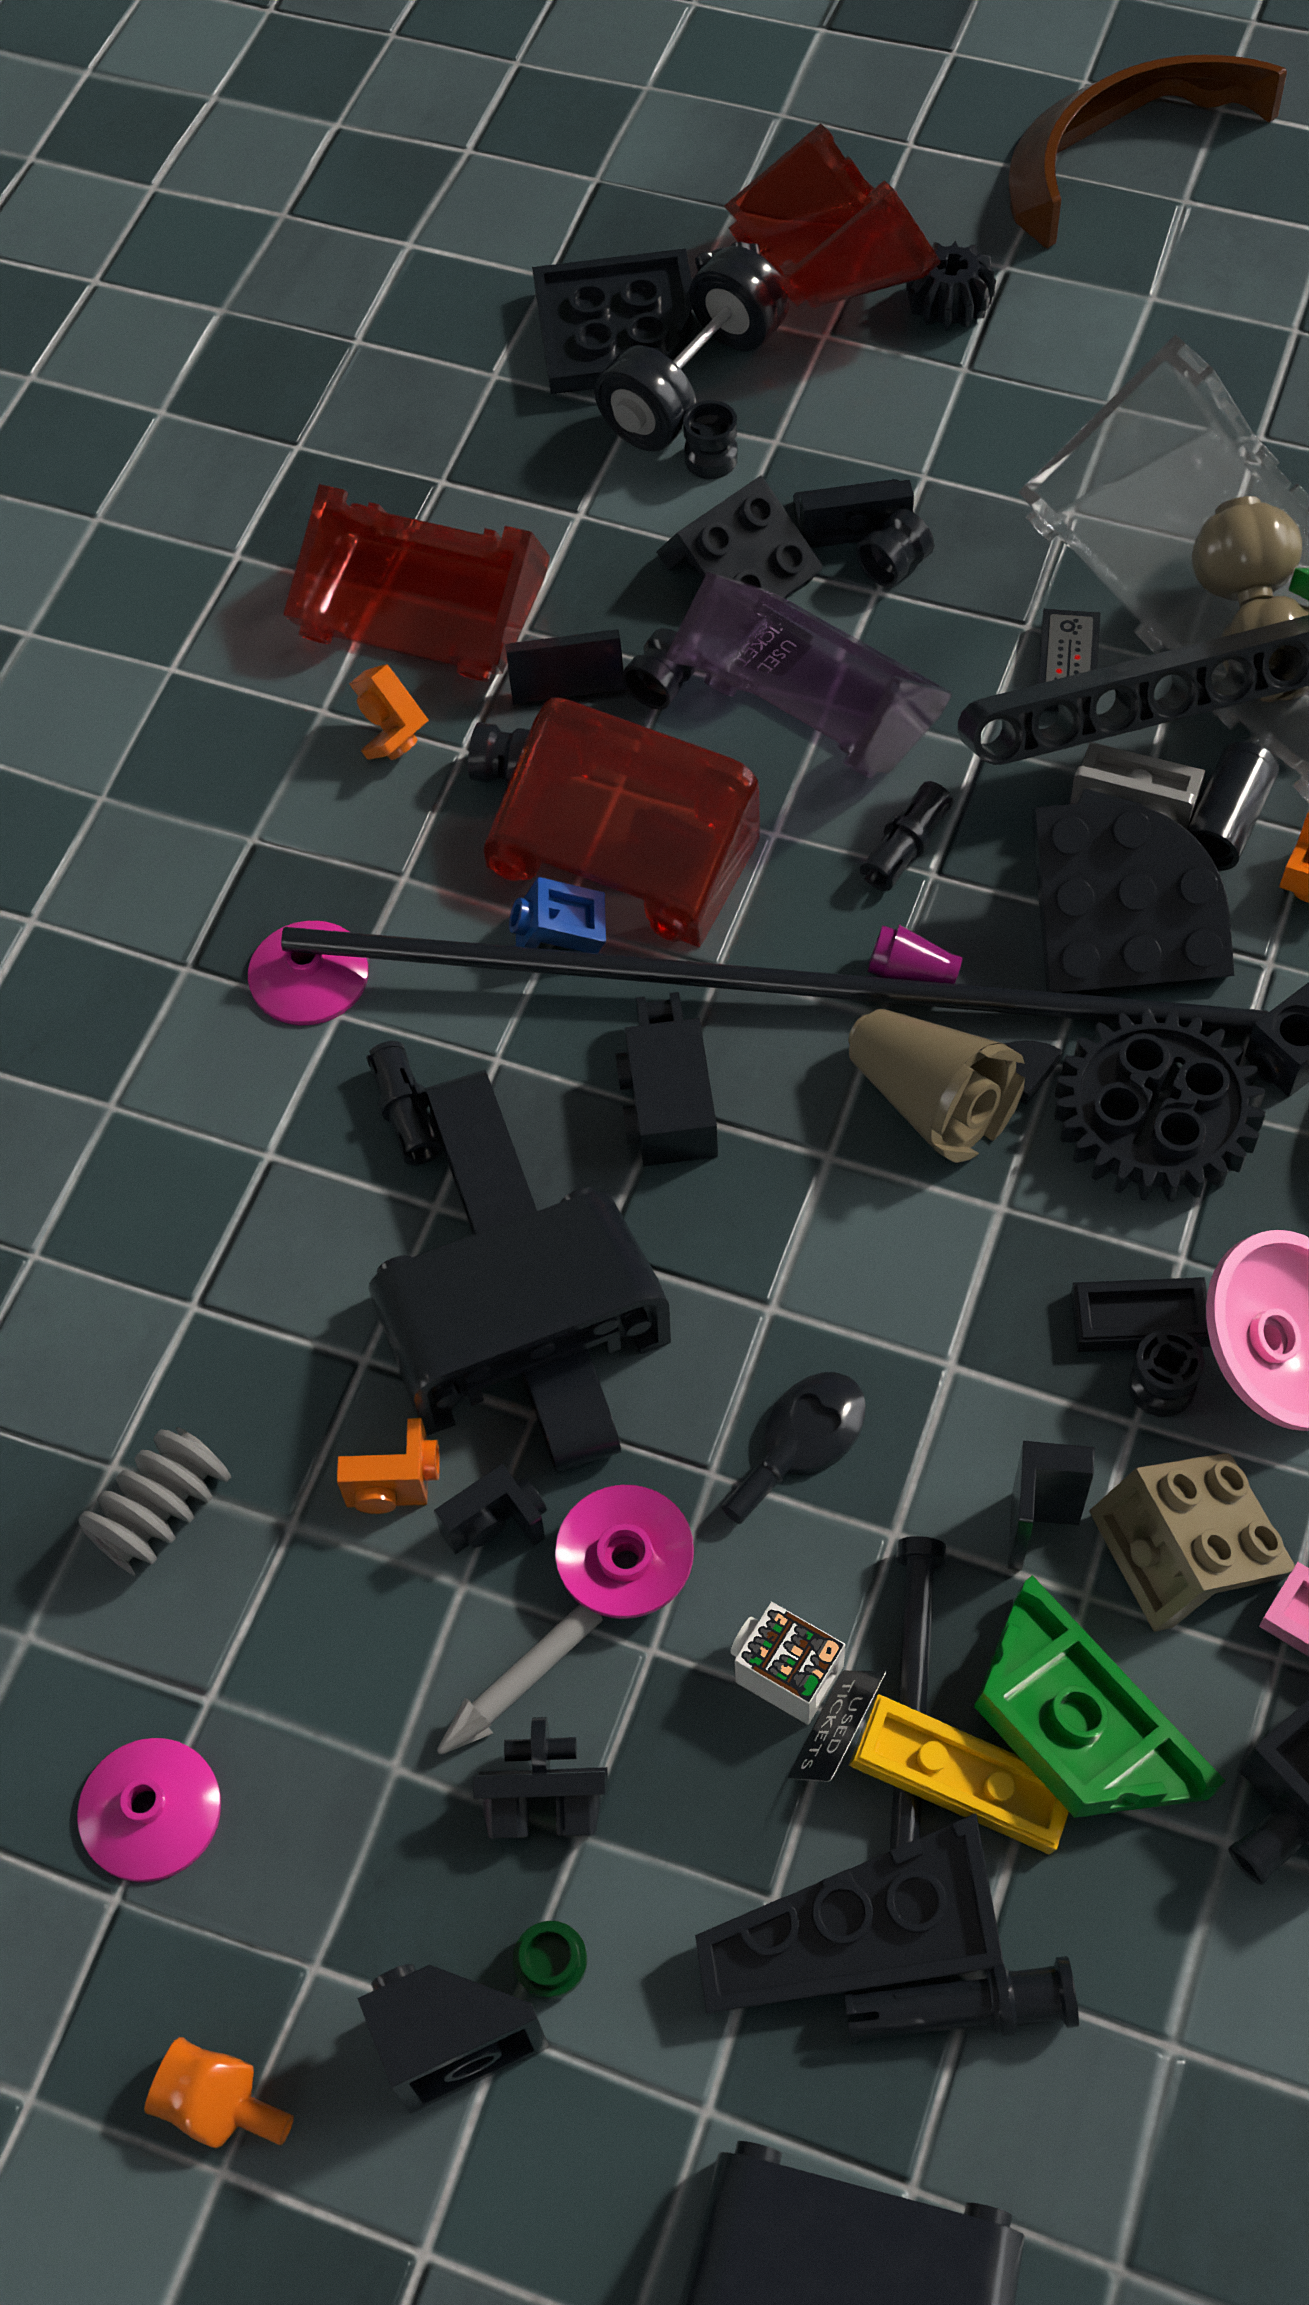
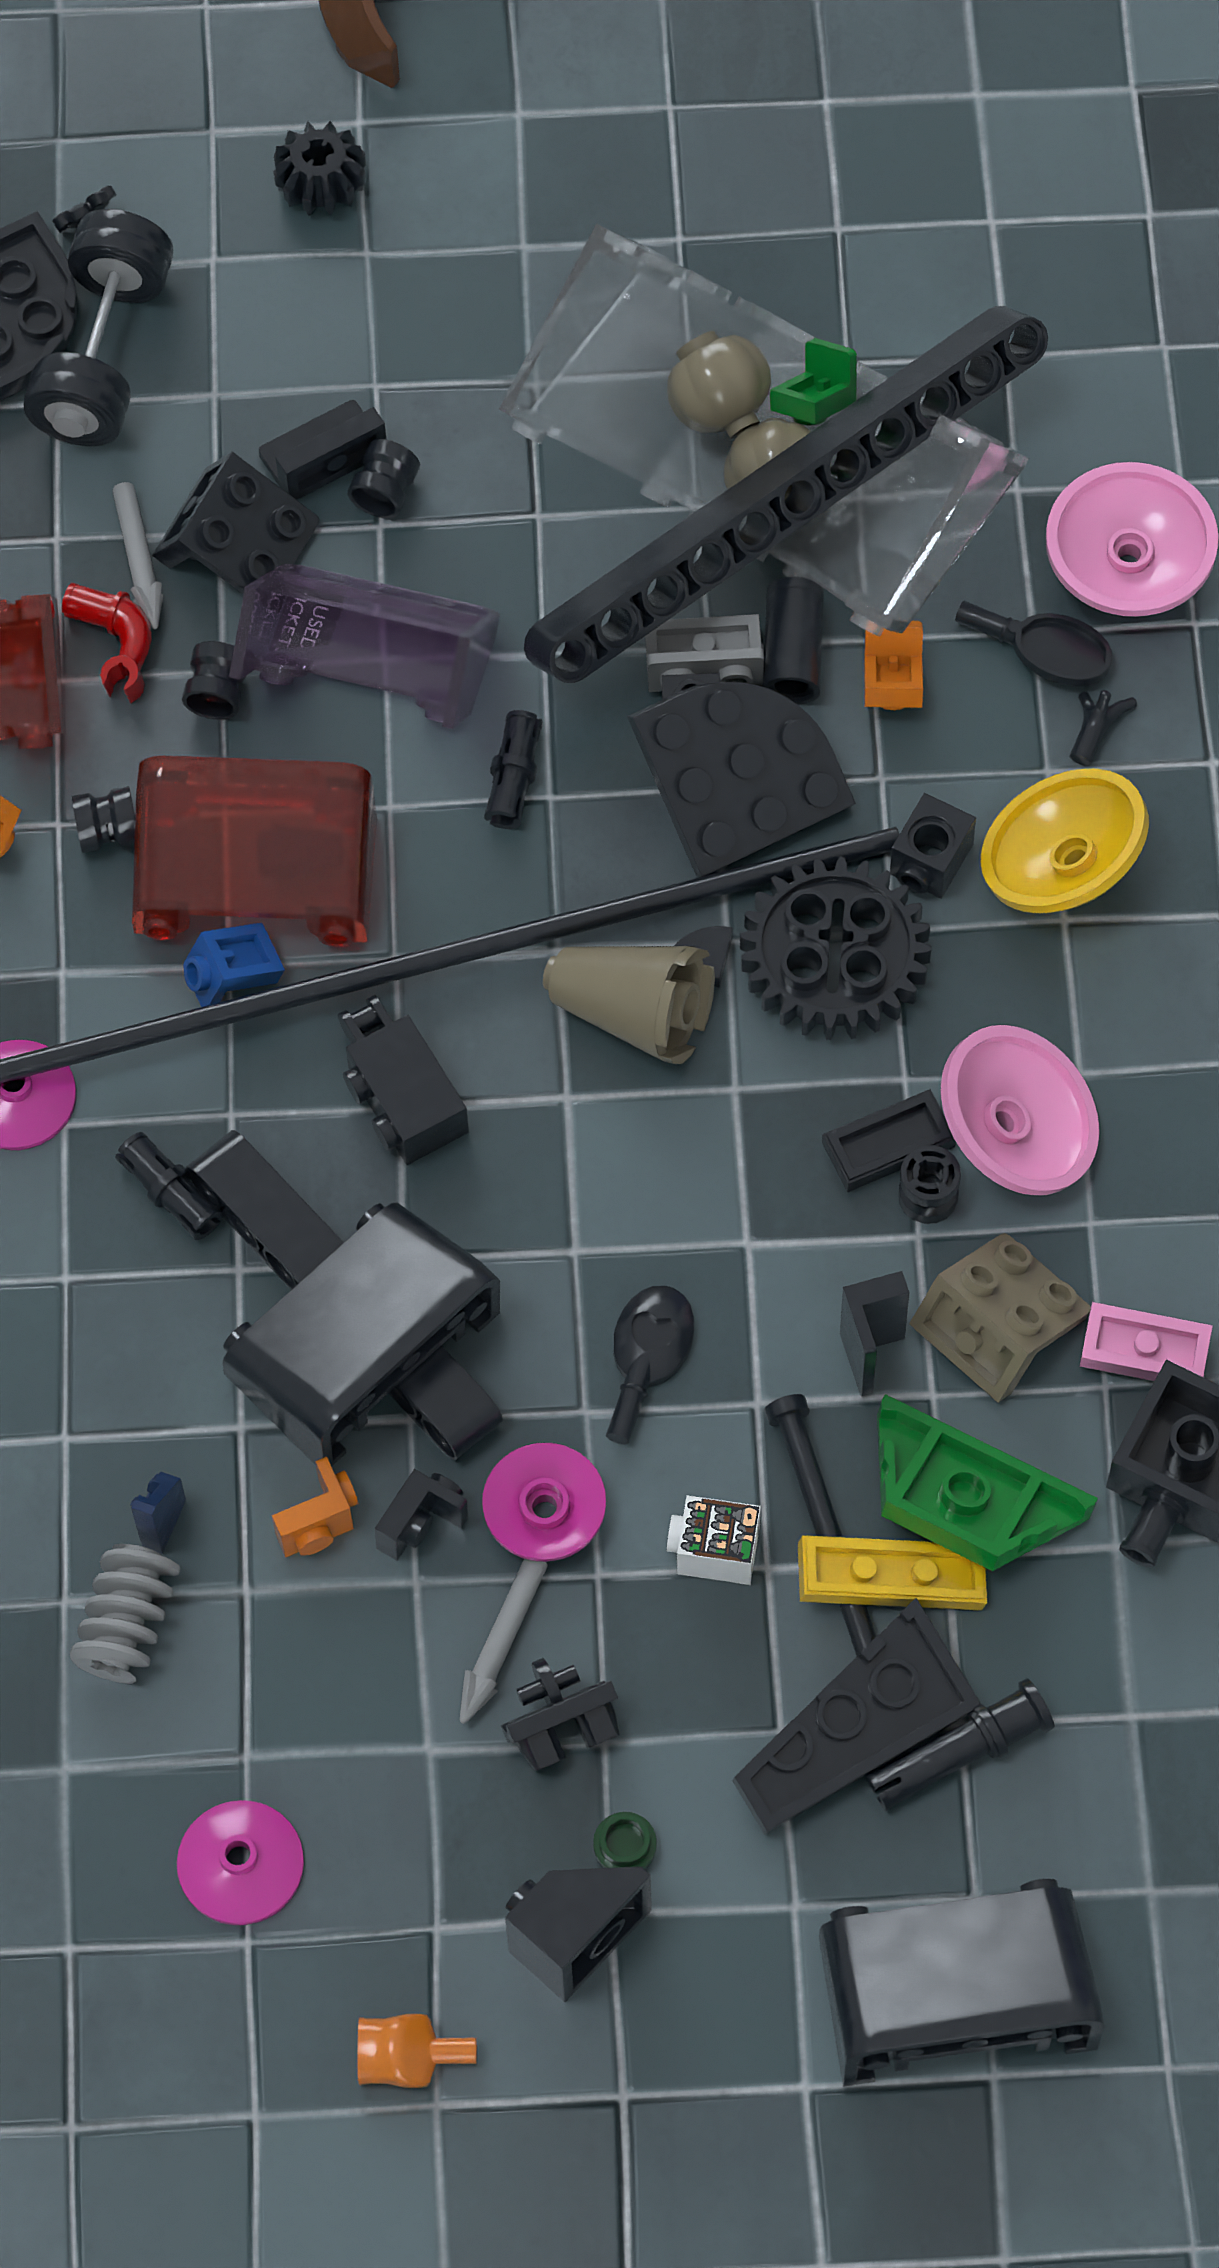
camera: 25 degrees left, 5 degrees up
black tile [505,629,626,704] -> none
black wheel [683,400,738,479] -> none
clear red windscreen [724,123,941,309] -> none
black sticker [788,1670,886,1782] -> none
magenta cone [867,924,962,984] -> none
tile [1037,609,1101,712] -> none
none -> red piece [62,583,152,703]
none -> light grey piece [112,482,164,629]
none -> dark blue tile [130,1471,186,1554]

